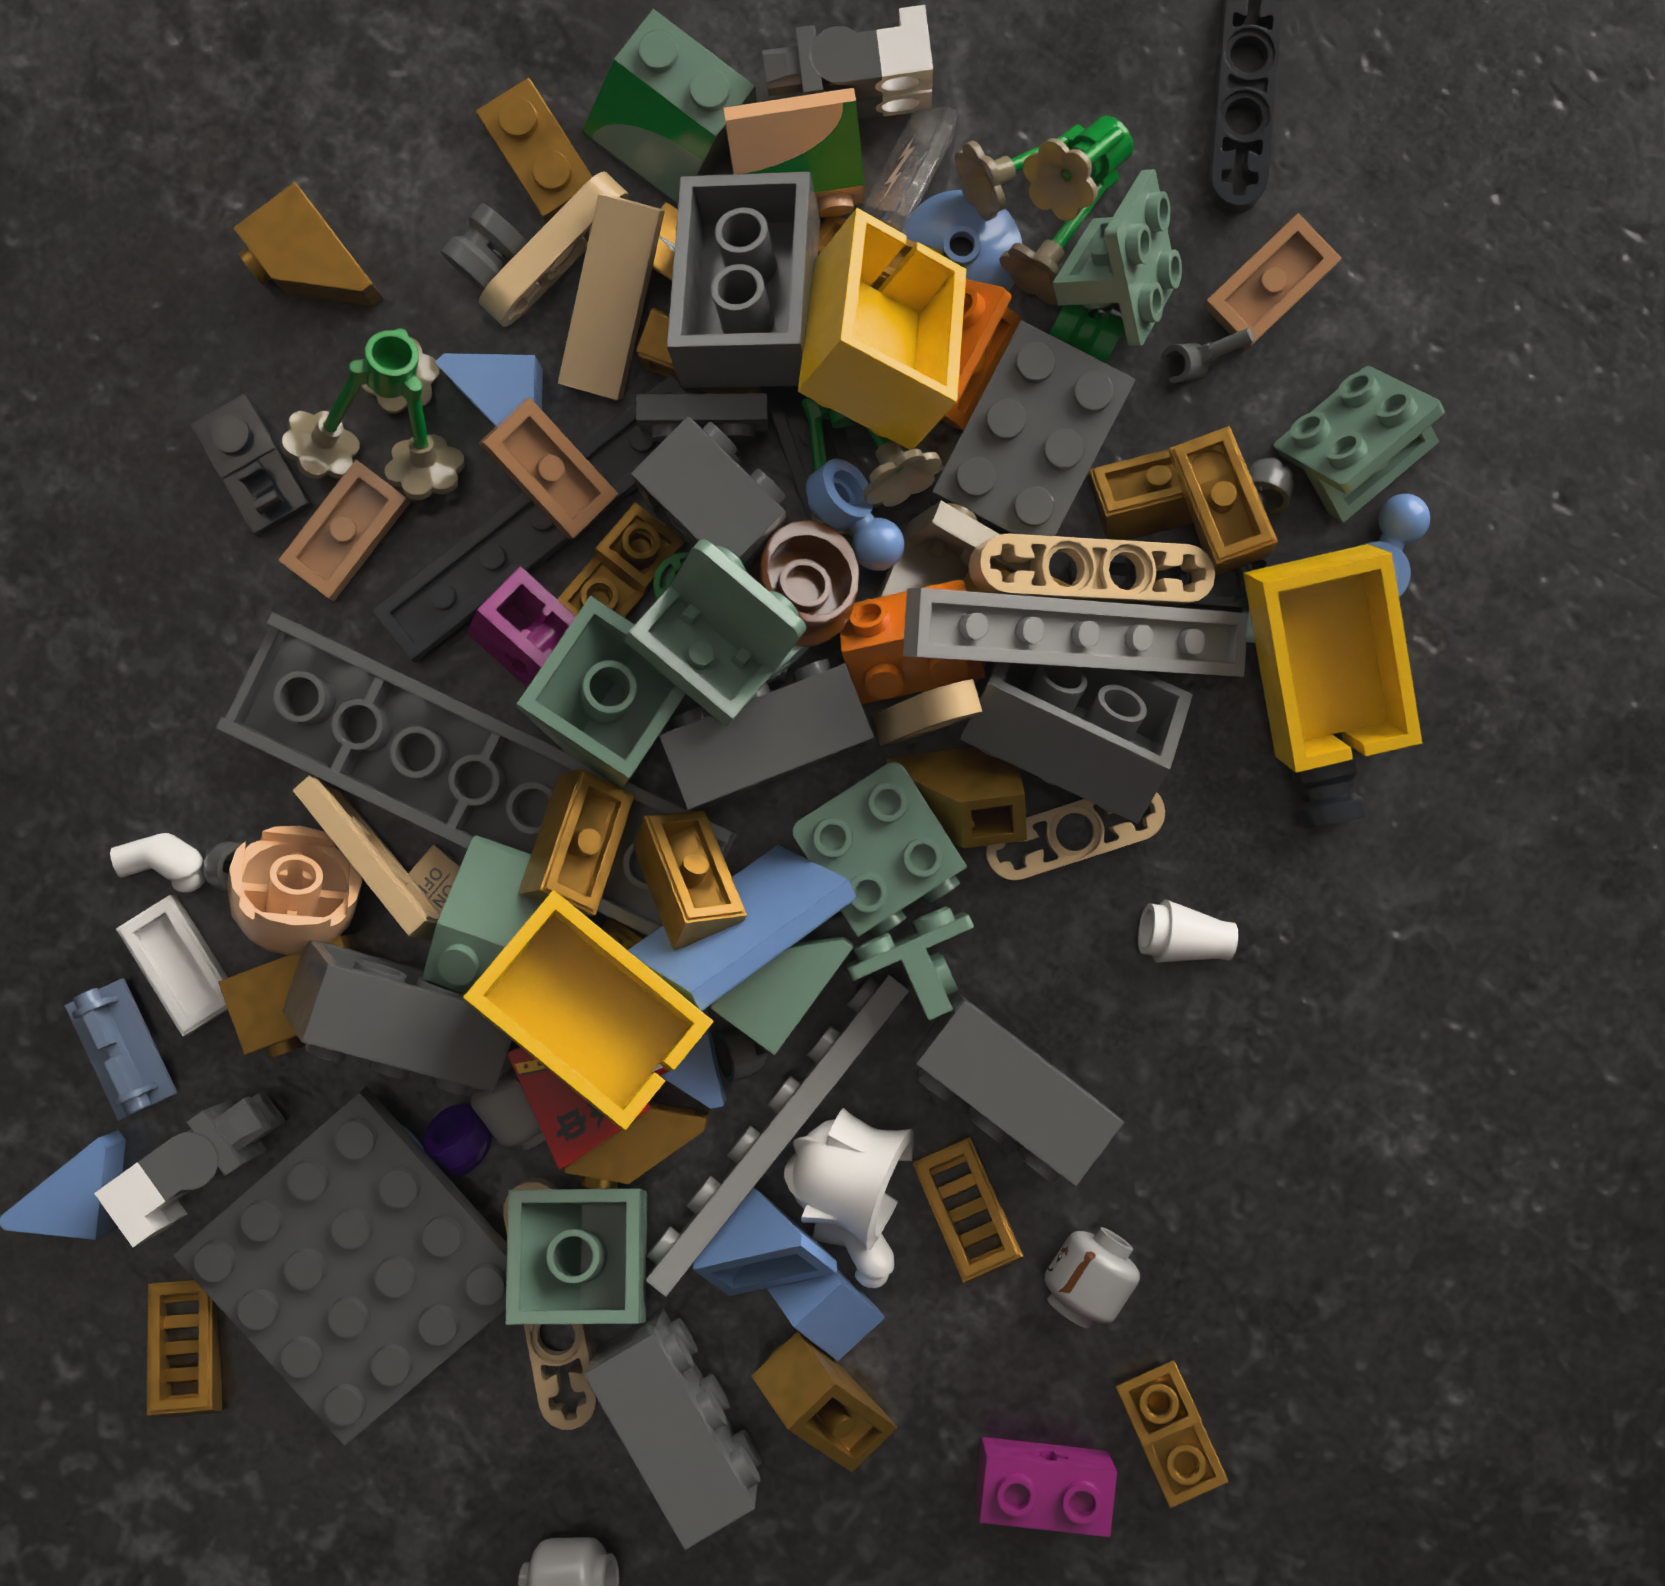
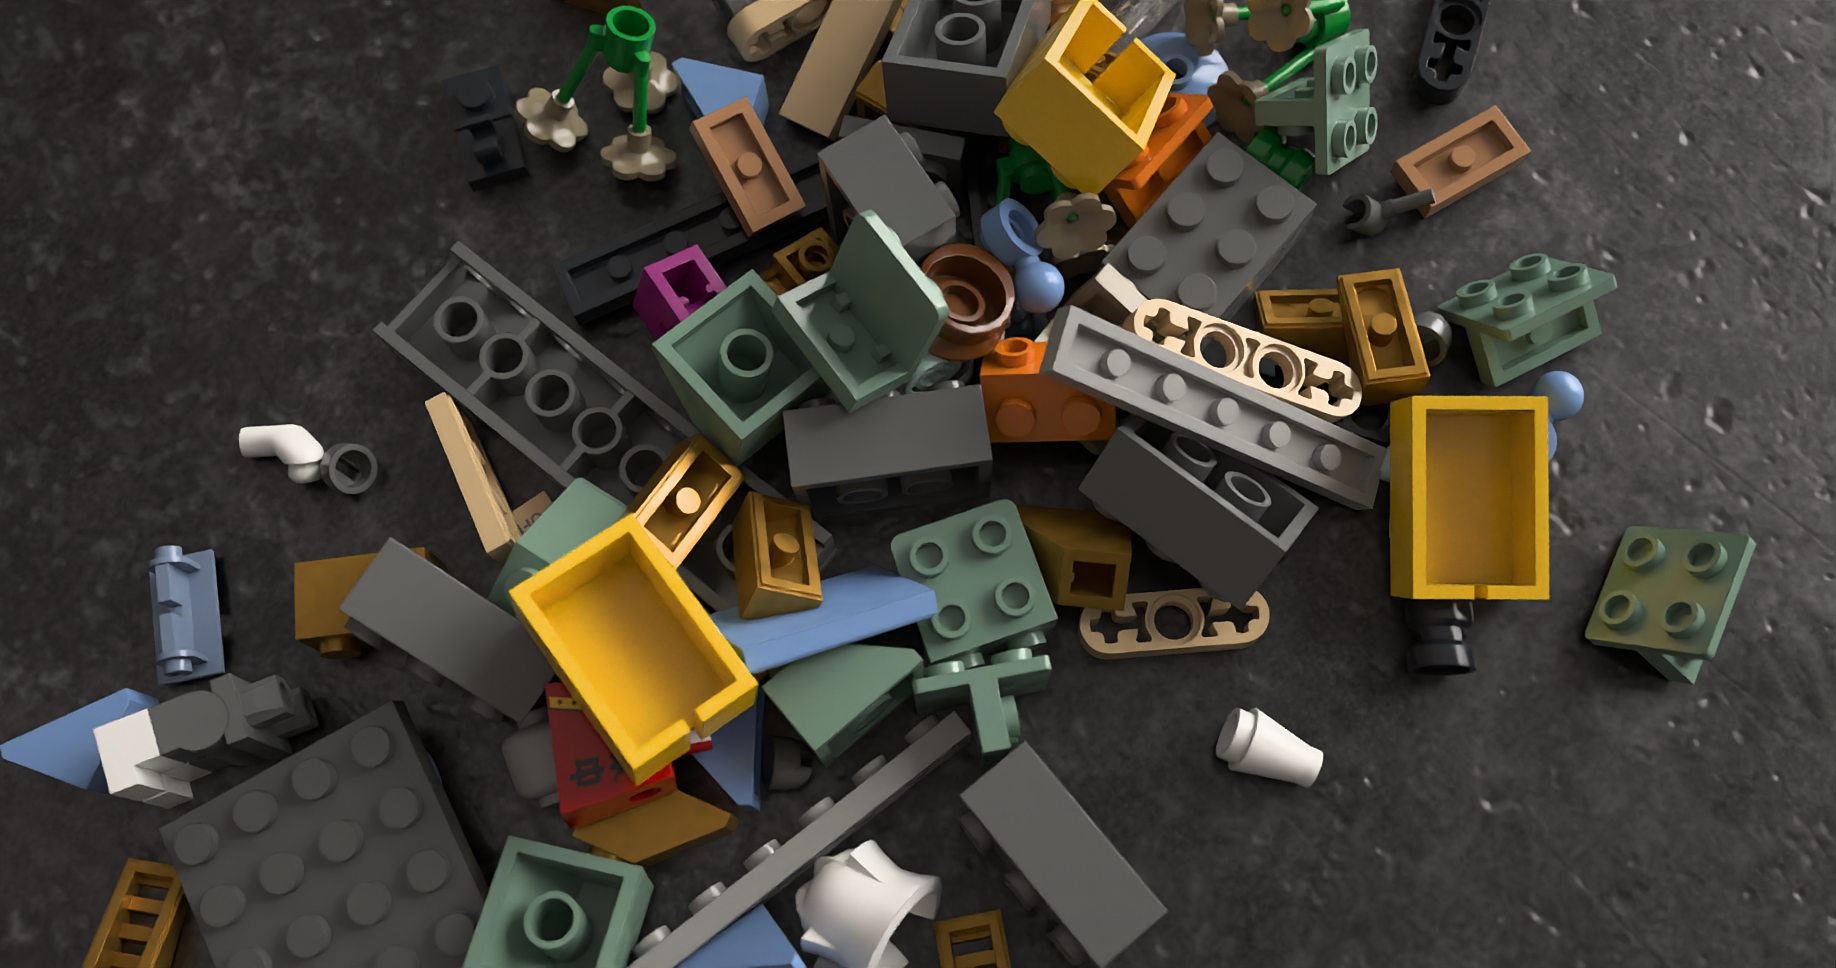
camera: 20 degrees right, 15 degrees down
white tile [116,895,228,1037] -> none
light nougat cylinder [227,825,362,955] -> none
medium nougat plate [279,460,411,601] -> none
dark purple tile [423,1103,492,1176] -> none
tan beam [872,679,983,746] -> none
none -> sand green bracket [1585,526,1756,685]

